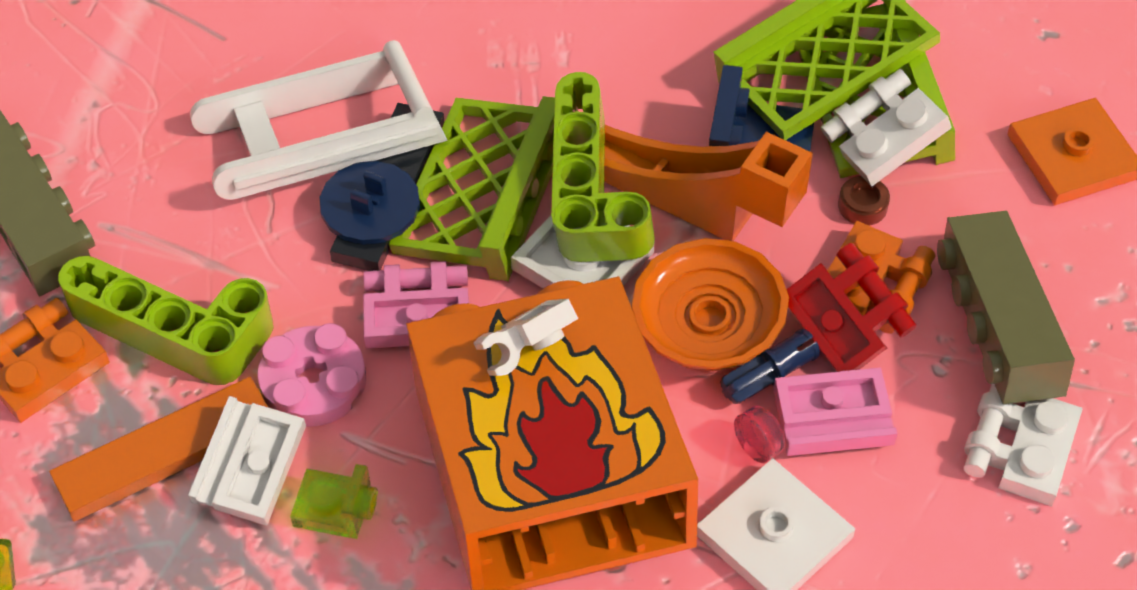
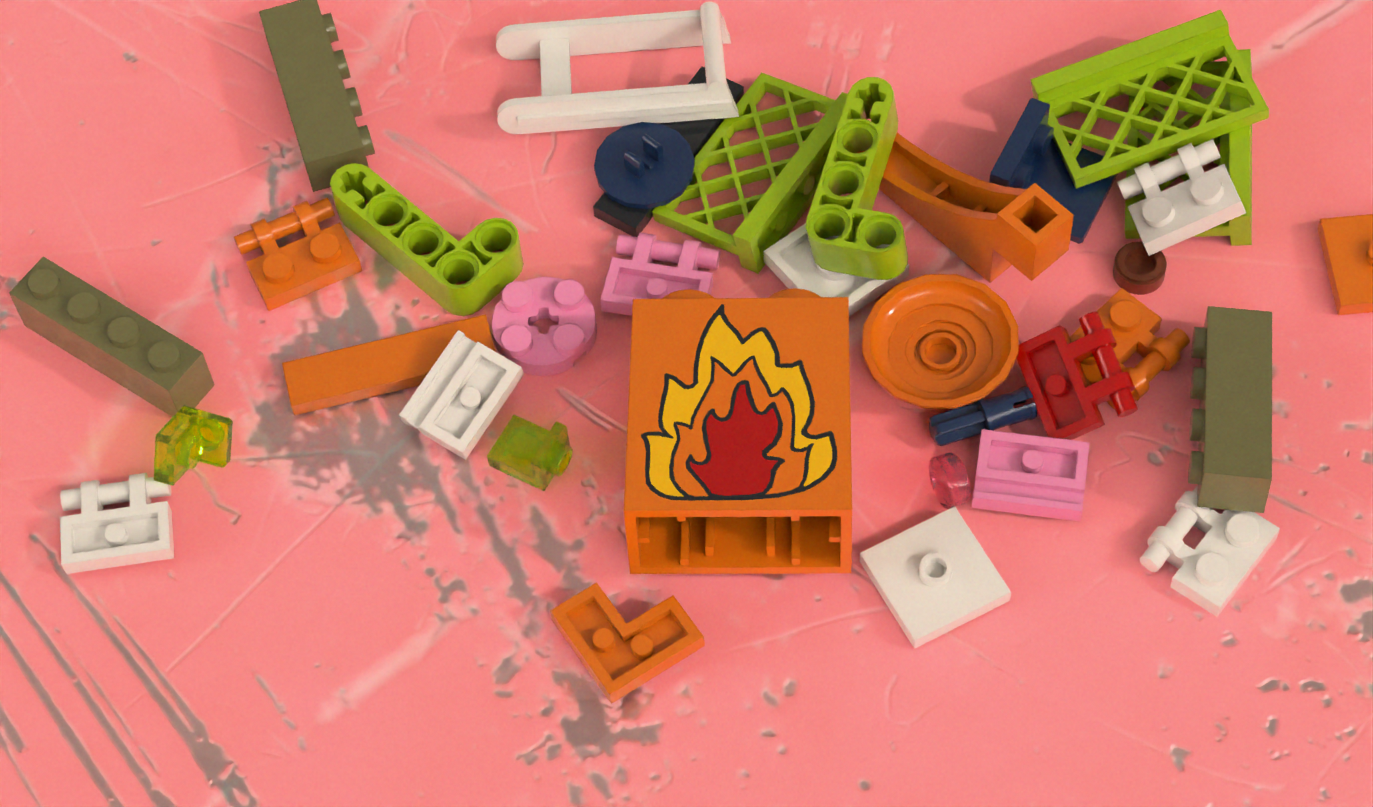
camera: 20 degrees right, 5 degrees up
white plate [474,299,578,376] -> none

